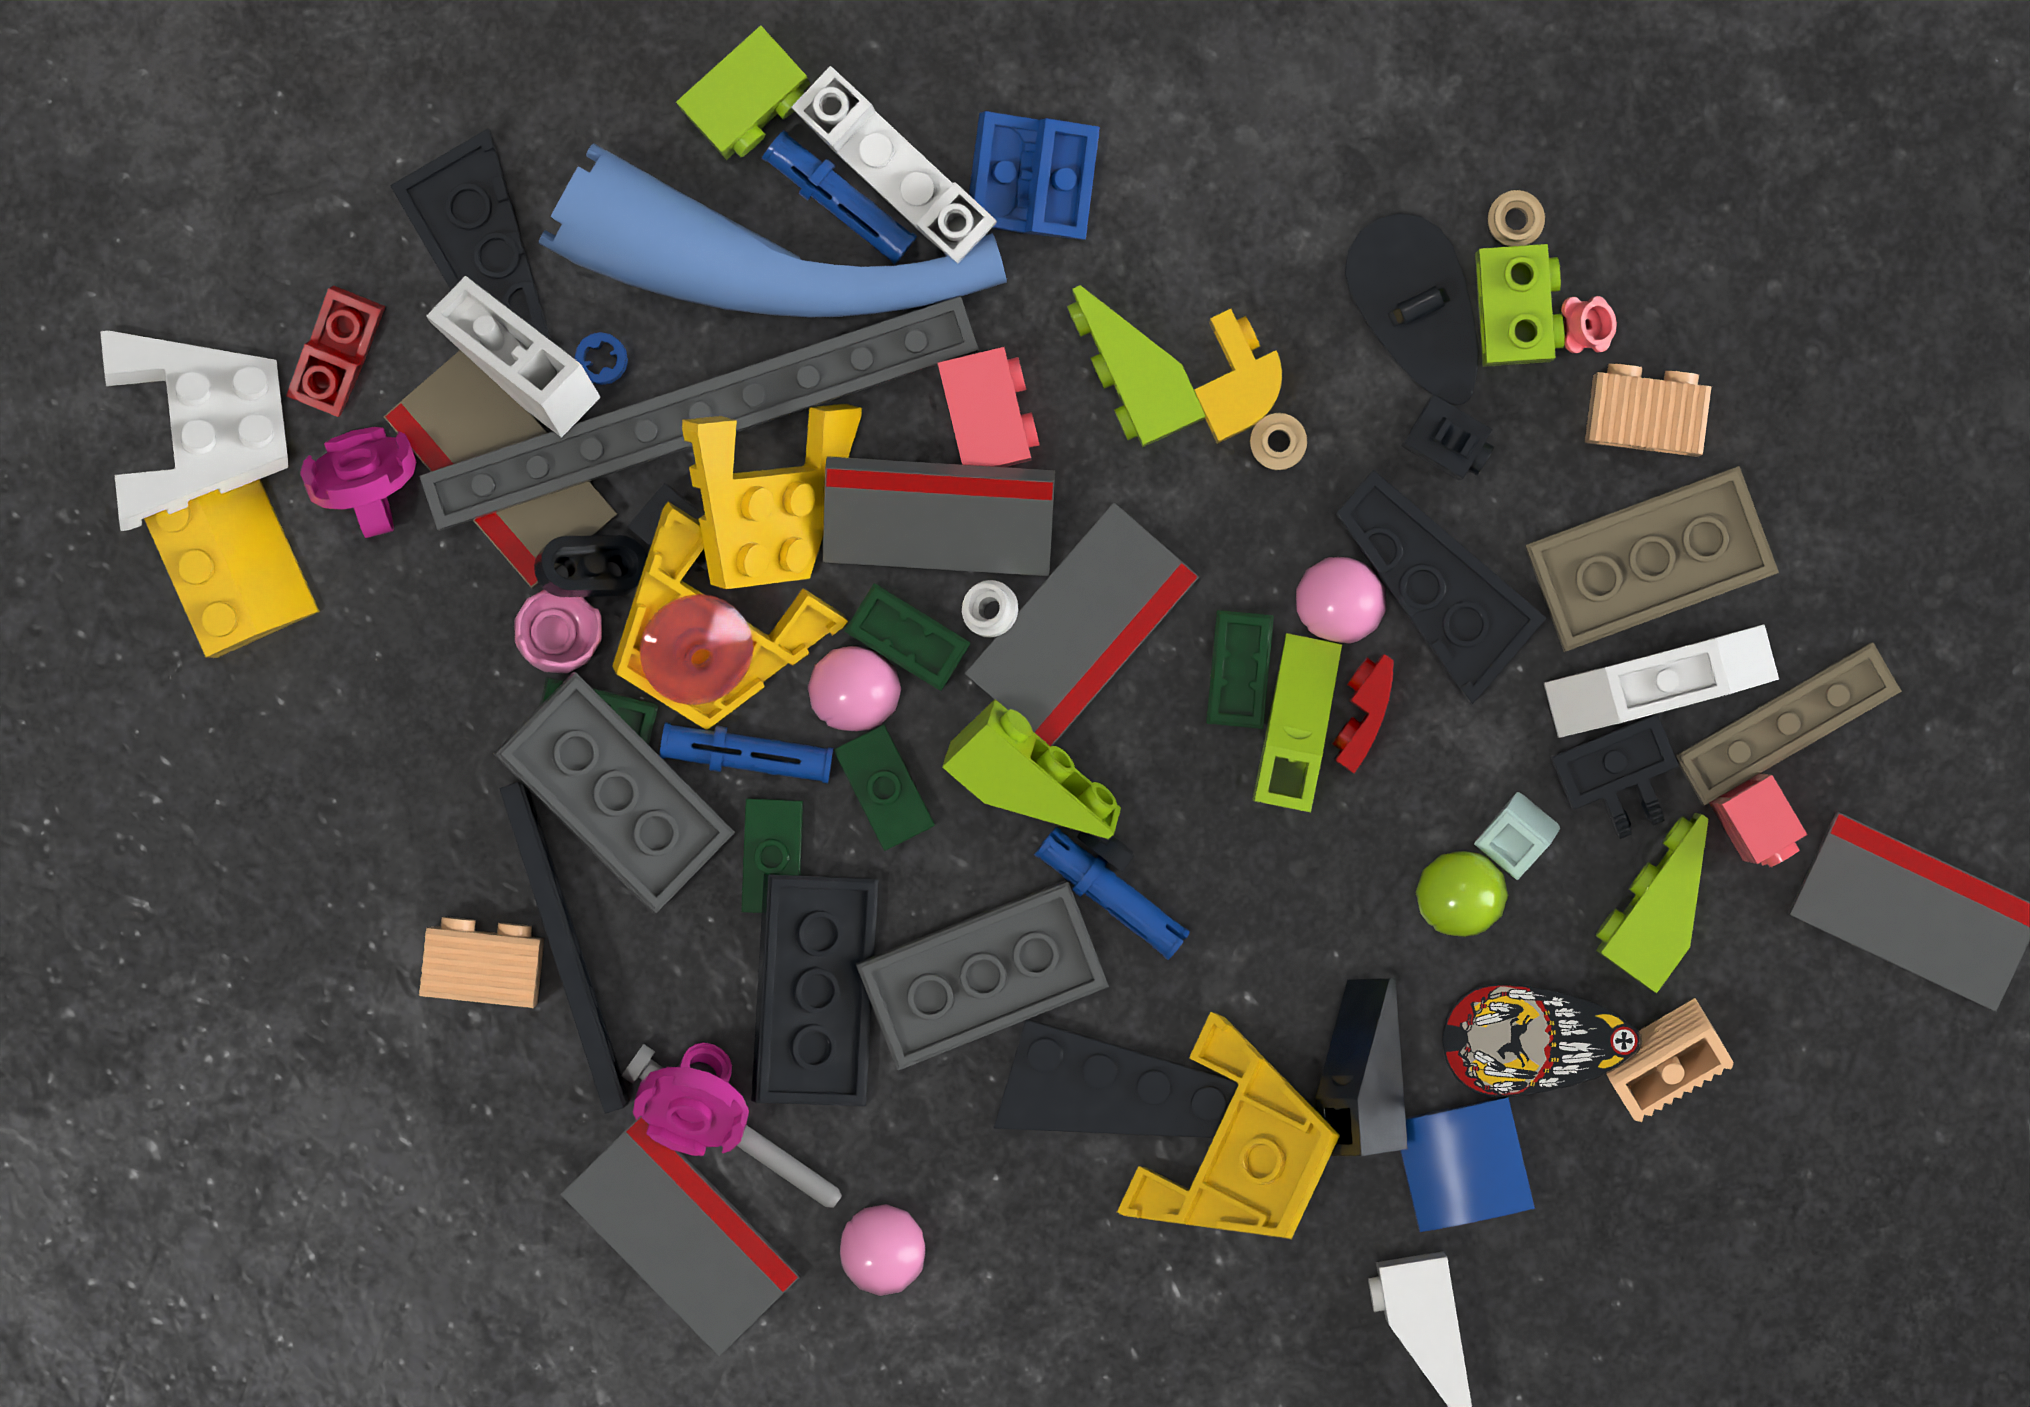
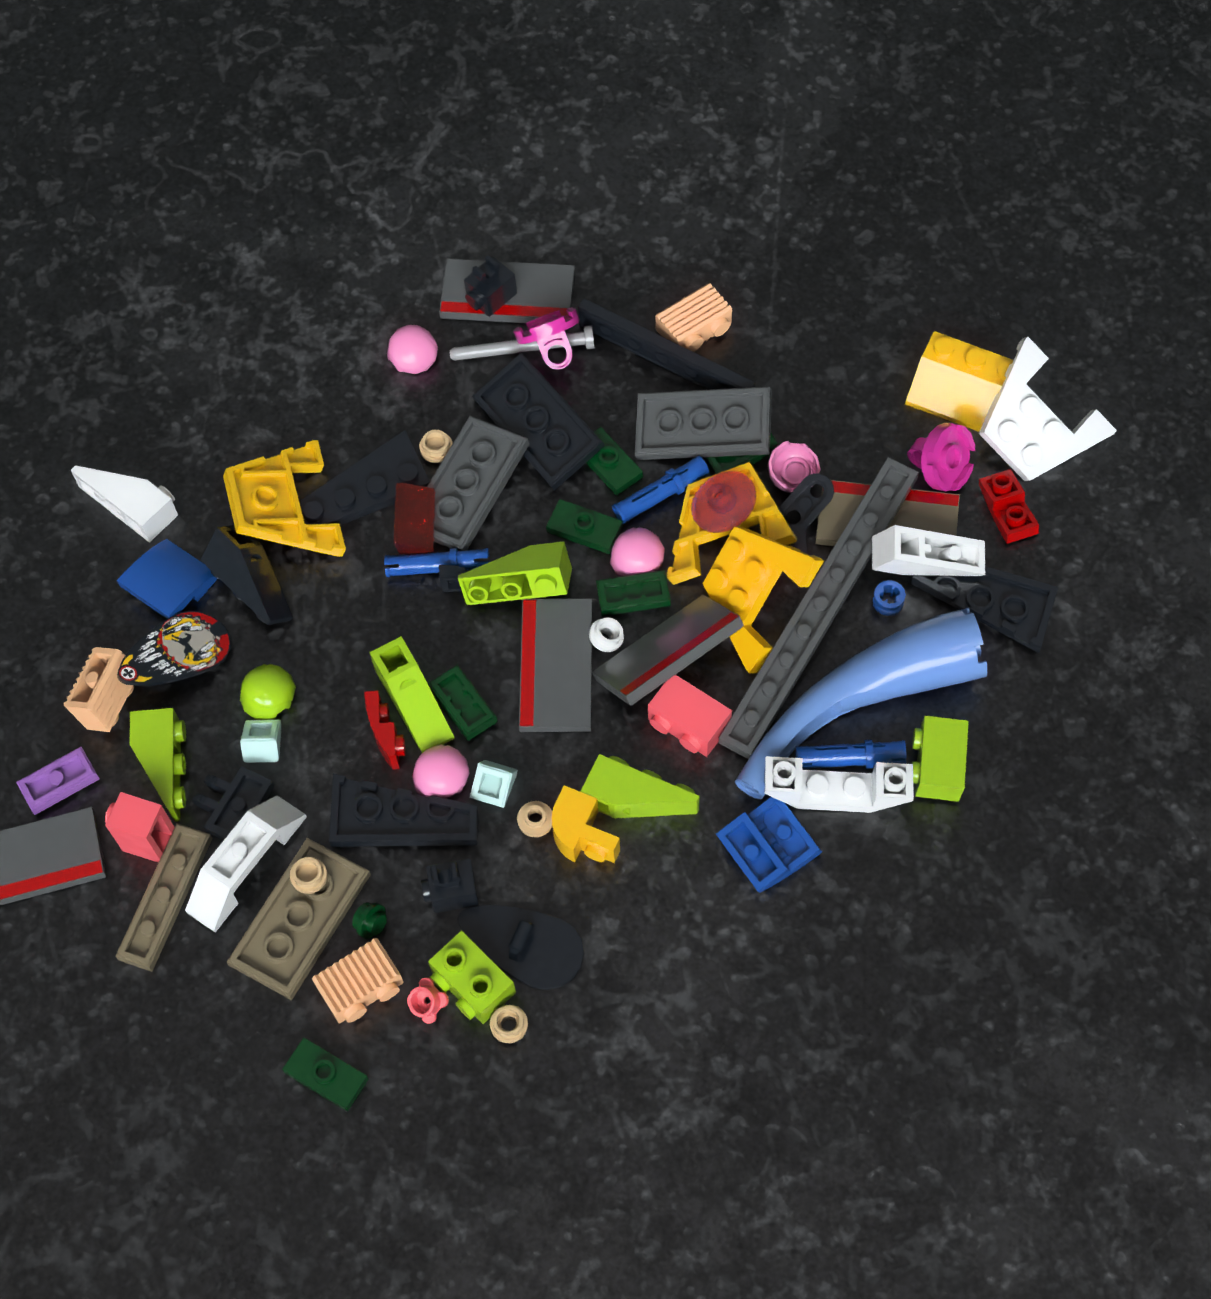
camera: 140 degrees right, 25 degrees down
none -> medium lavender plate [16,747,100,815]
none -> dark green plate [282,1038,369,1112]
none -> tan plate [290,857,328,894]
none -> dark green plate [352,902,387,939]
none -> clear red slope [394,483,435,554]
none -> tan plate [419,430,453,463]
none -> black brick [464,255,517,317]
none -> light aqua slope [469,760,518,808]

